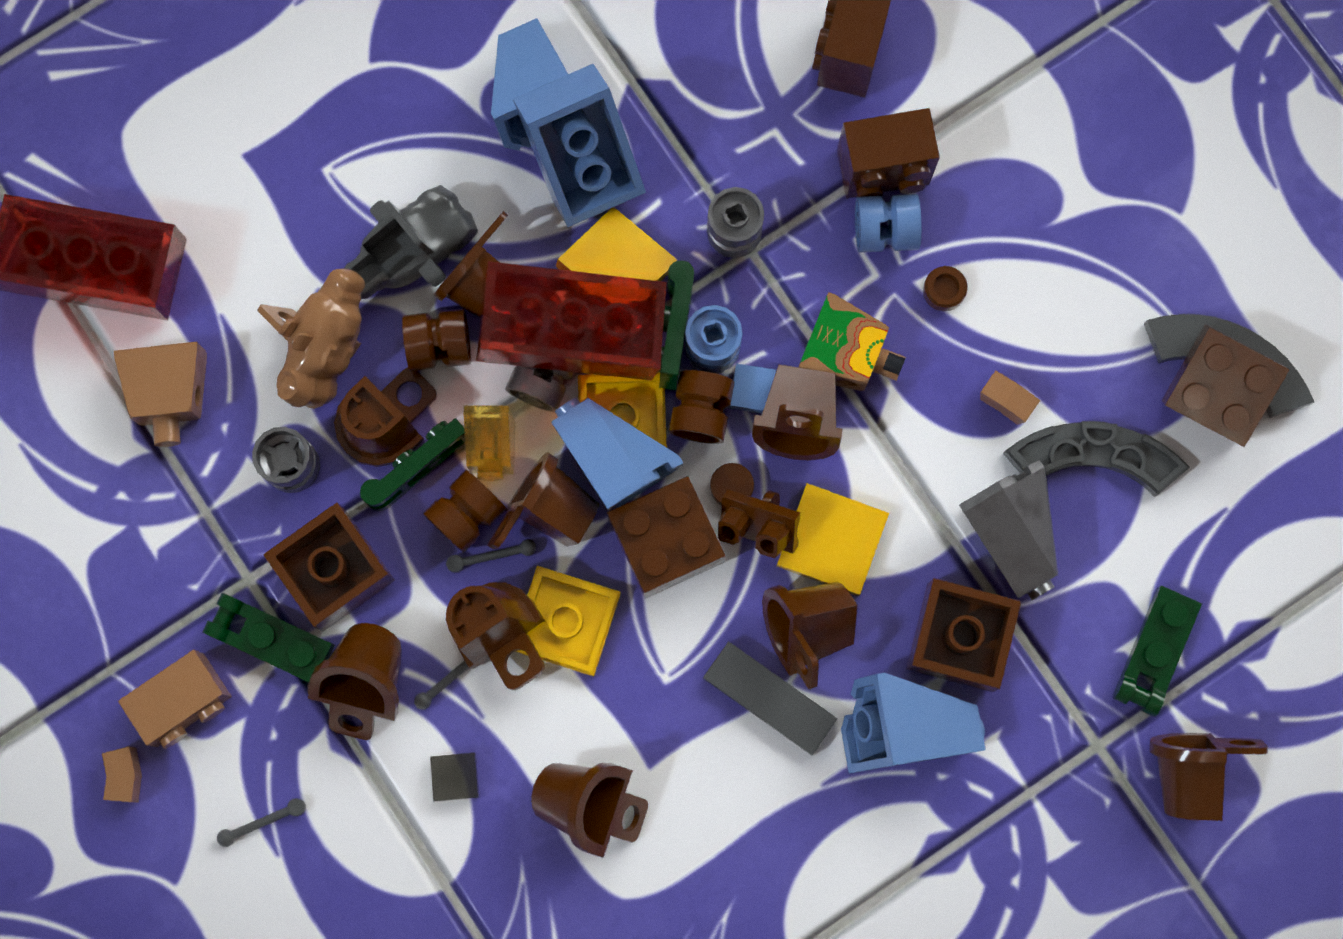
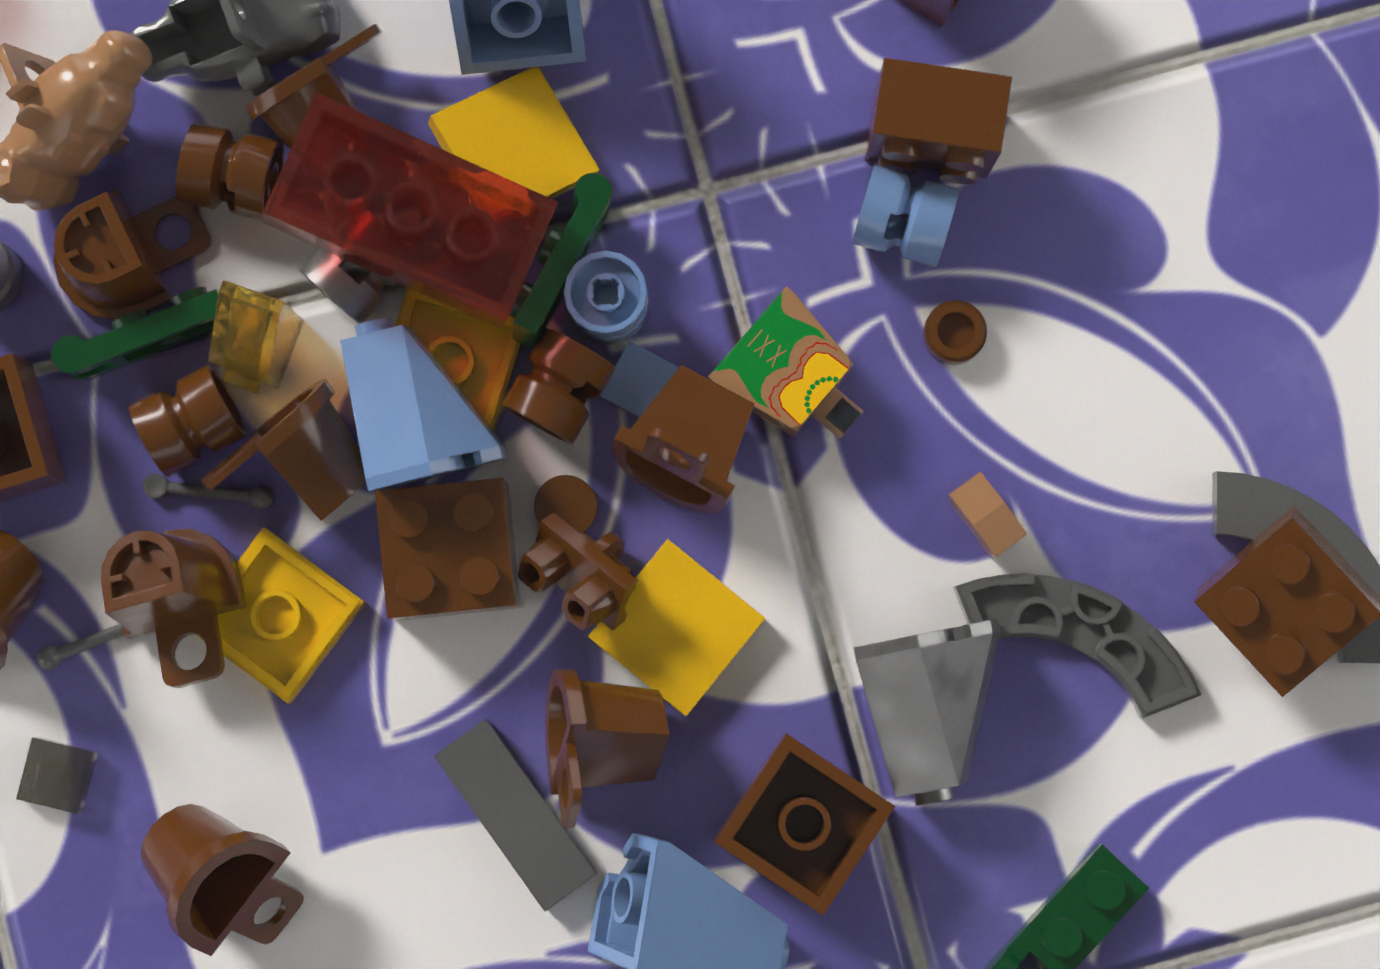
camera: 20 degrees right, 5 degrees up
flat silver wheel [707,187,764,258] -> none

